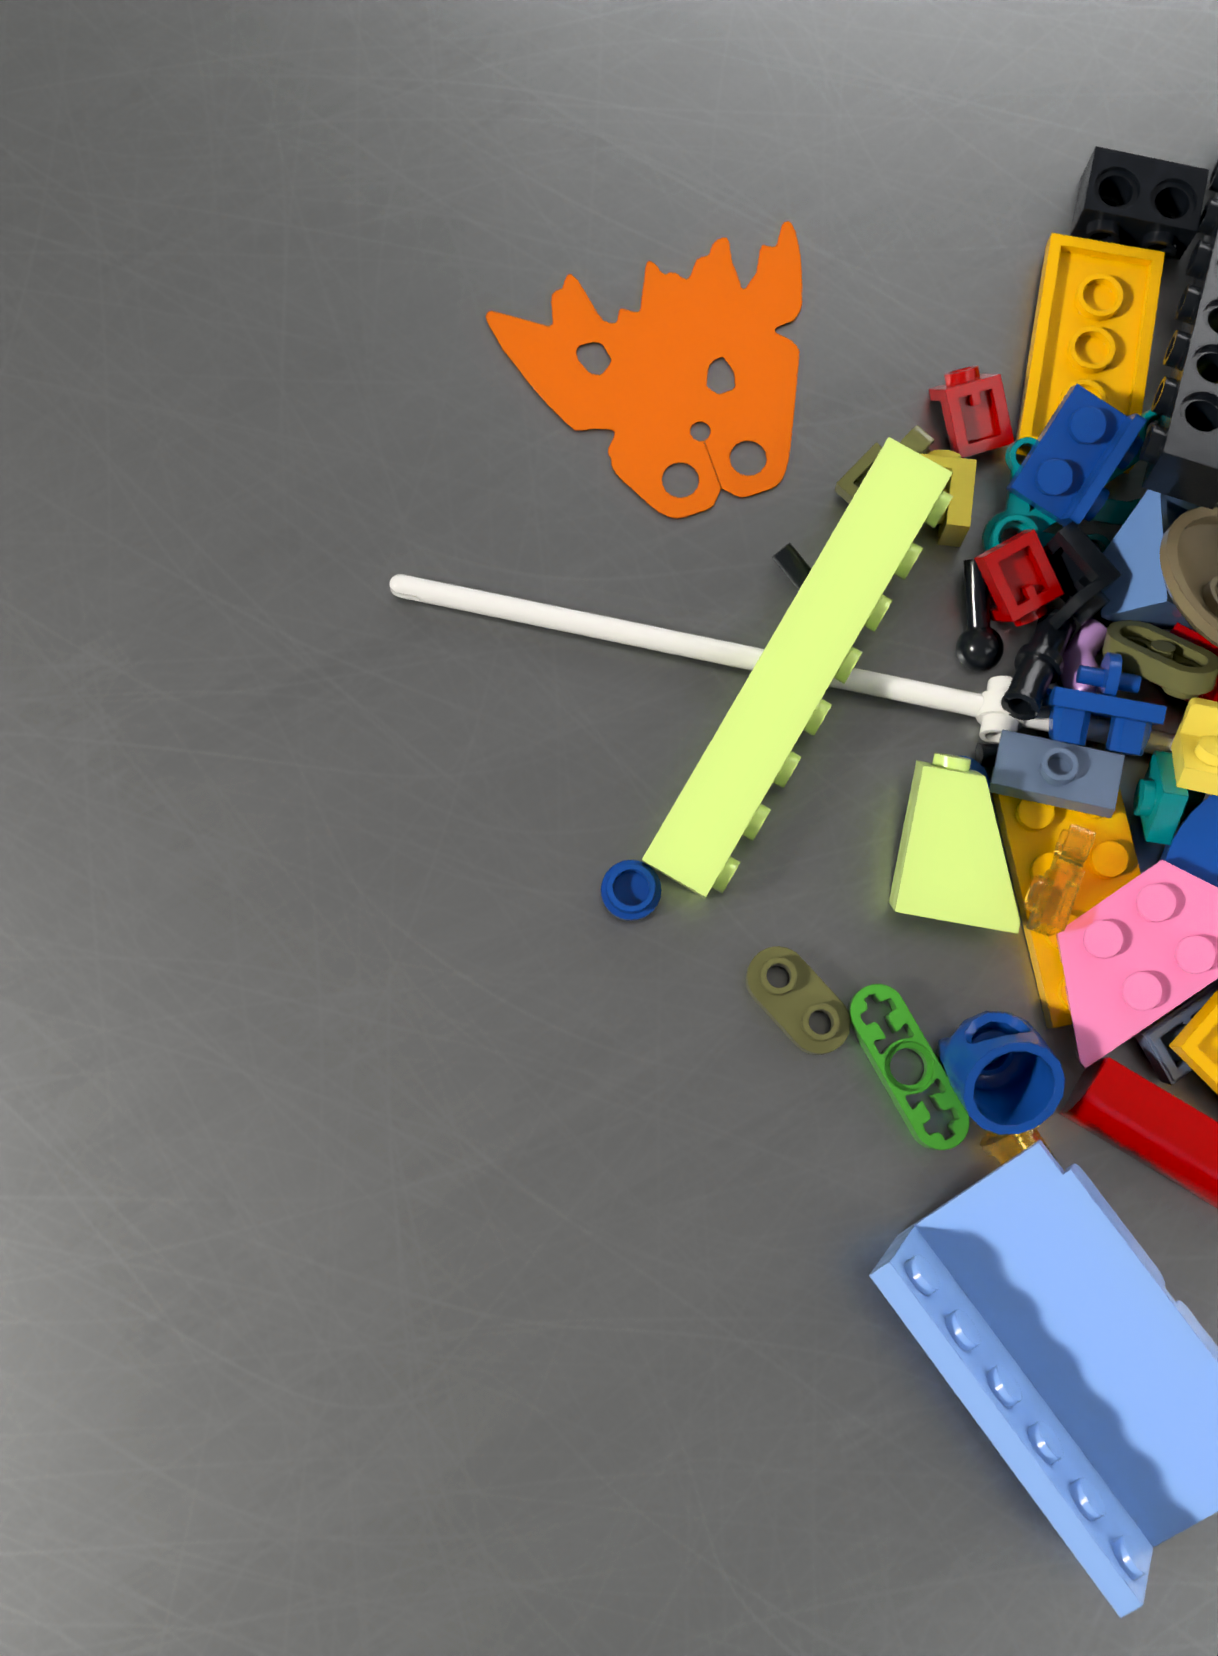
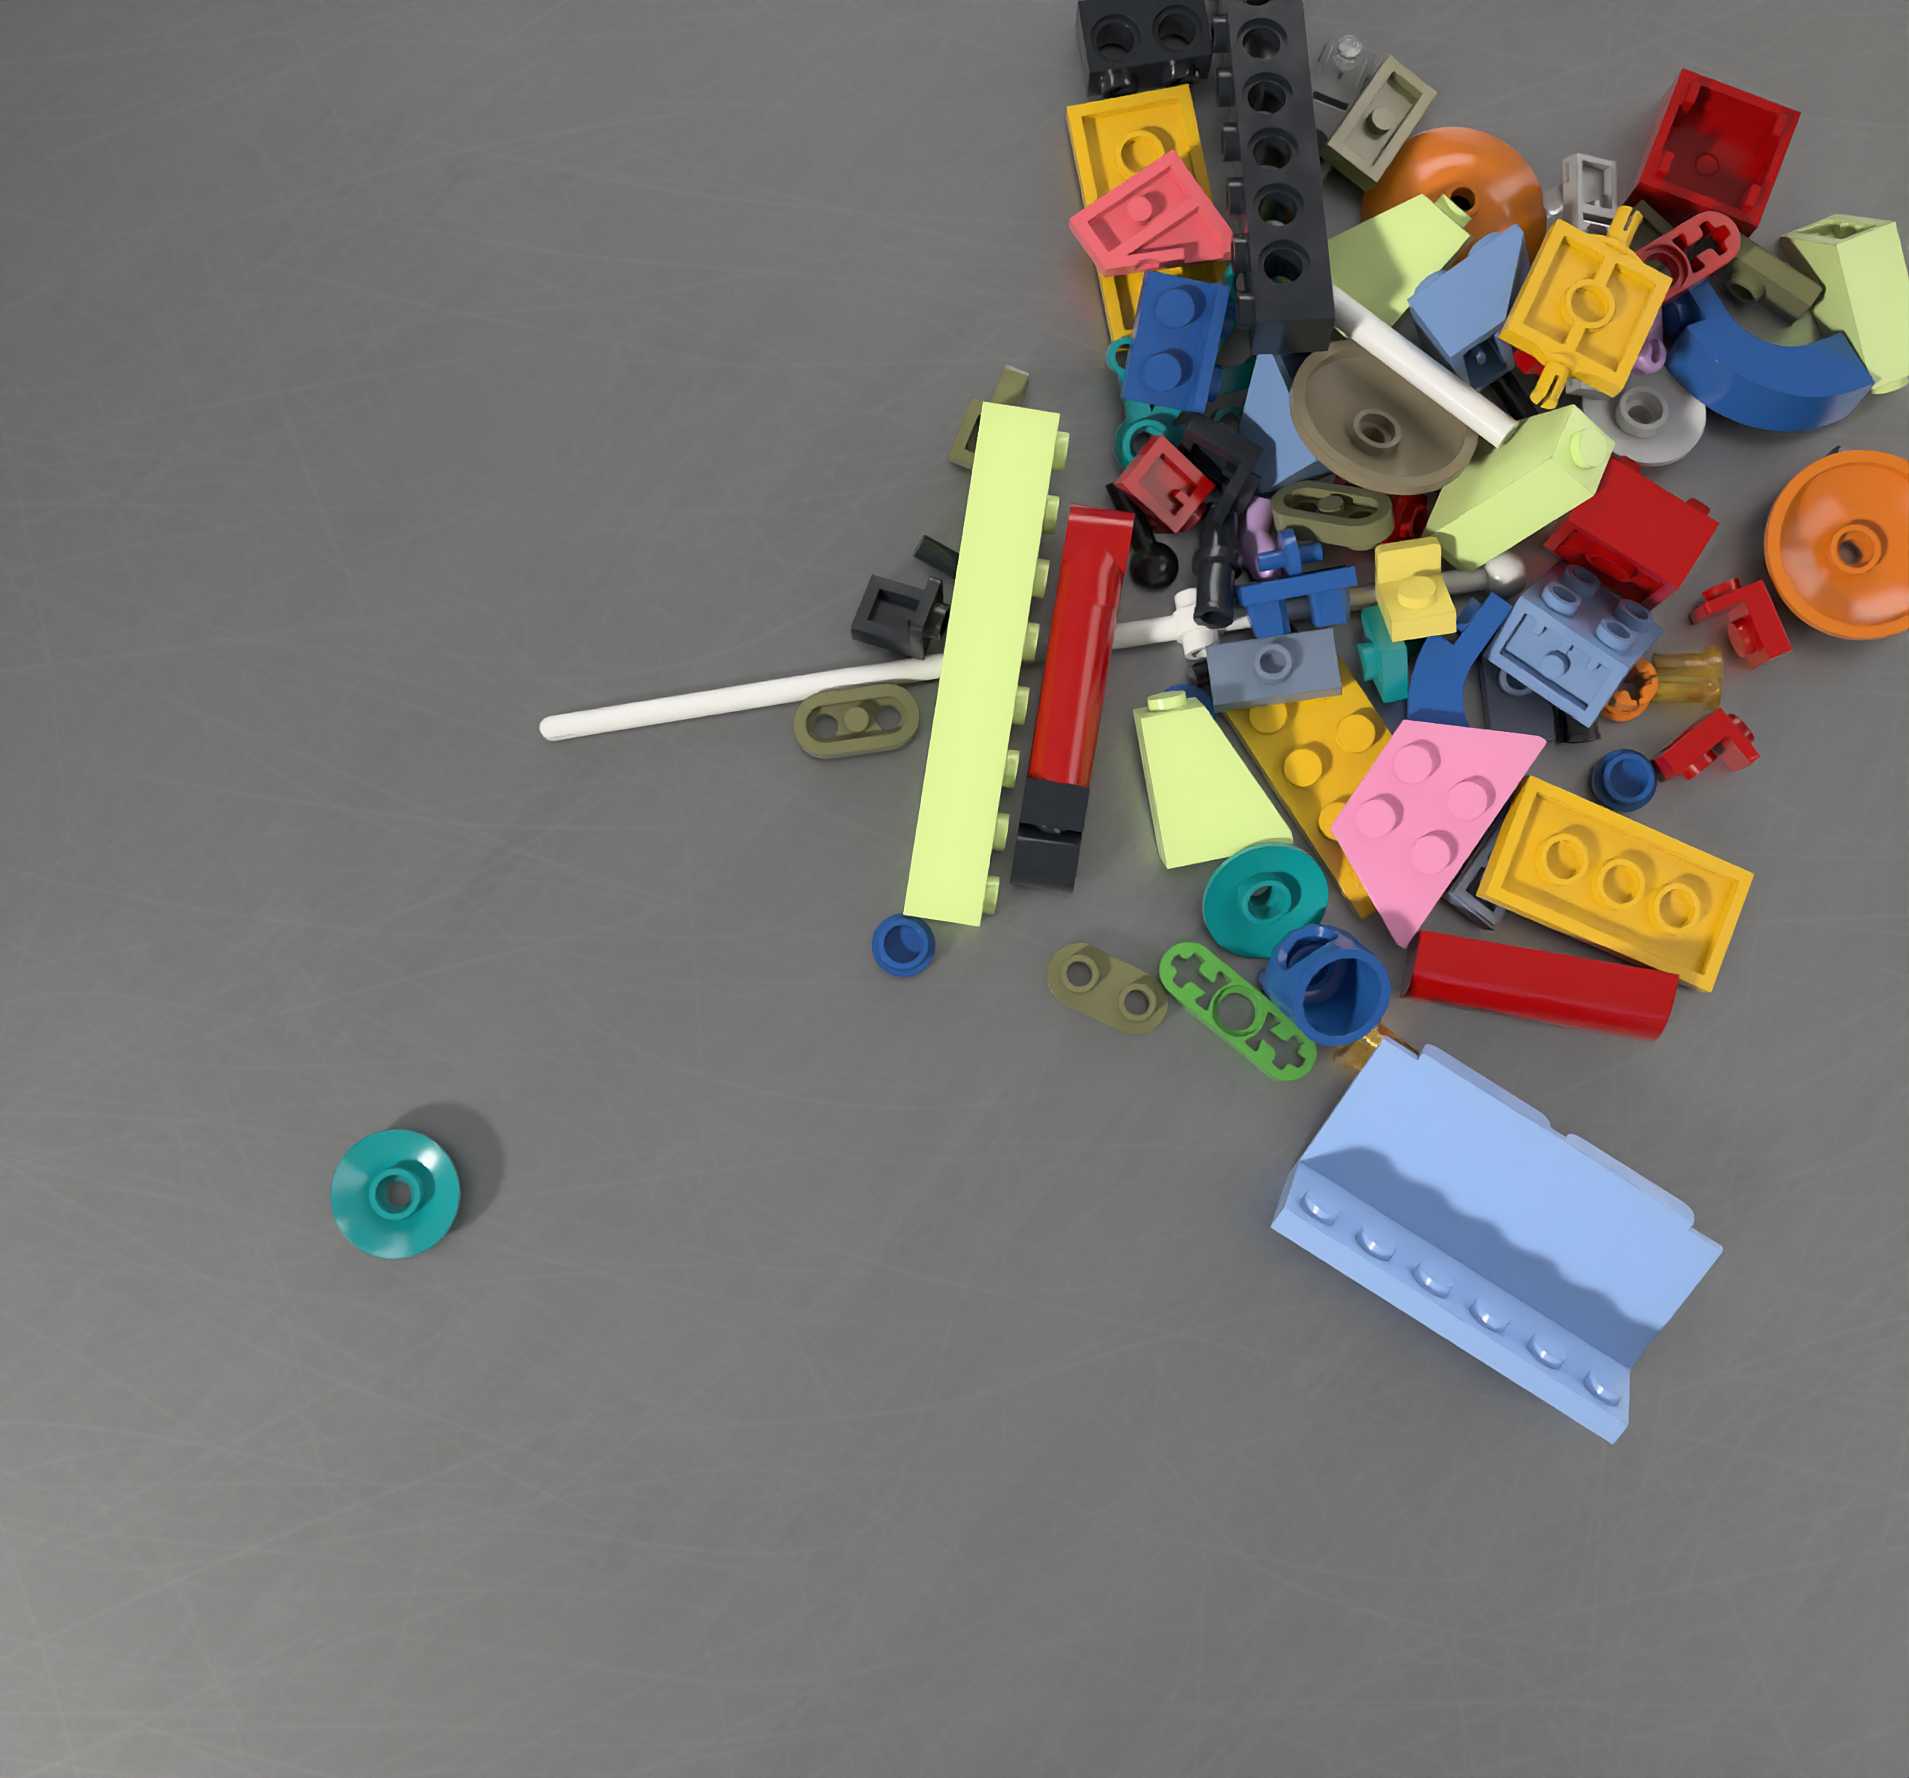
camera: 20 degrees left, 5 degrees up
orange piece [485,221,802,519] -> none
light yellow bracket [921,450,977,547] -> none
red bracket [929,365,1014,458] -> none
clear yellow plate [1024,824,1096,937] -> none
none -> teal dish [330,1129,461,1259]
none -> olive plate [793,684,920,759]
none -> black bracket [851,574,951,661]
none -> red piece [1010,503,1135,893]
none -> coral wing [1069,149,1234,277]
none -> teal dish [1202,843,1329,958]

